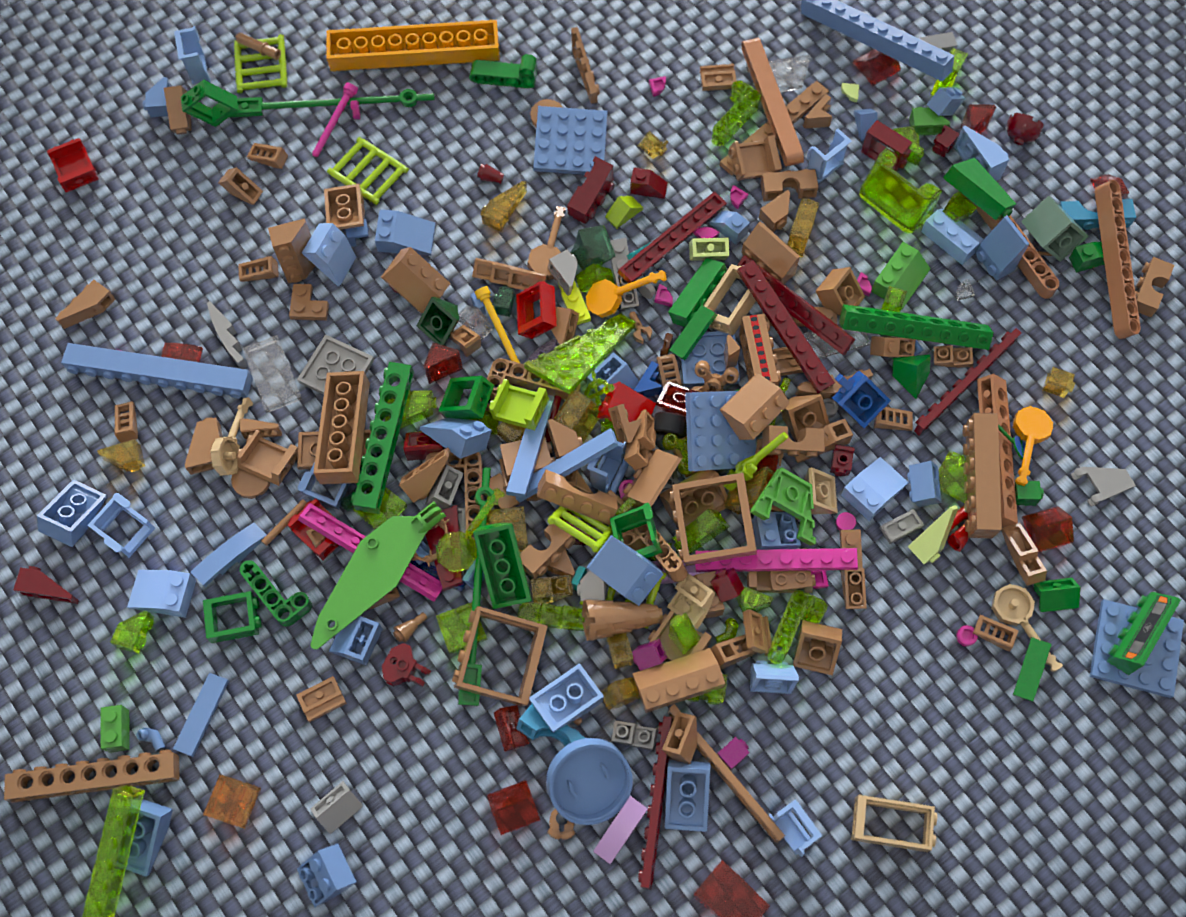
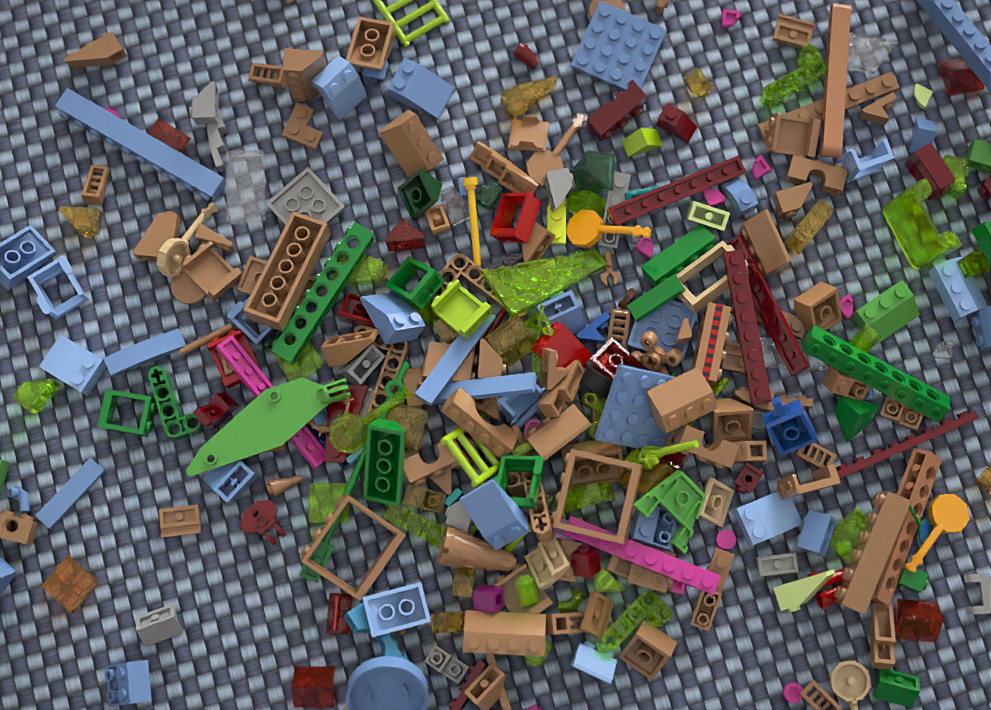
camera: 20 degrees right, 10 degrees up
none -> light grey slope [189,81,219,125]
none -> dark red brick [193,392,238,429]
none -> medium nougat piece [508,116,549,152]
none -> medium nougat panel [777,464,840,500]

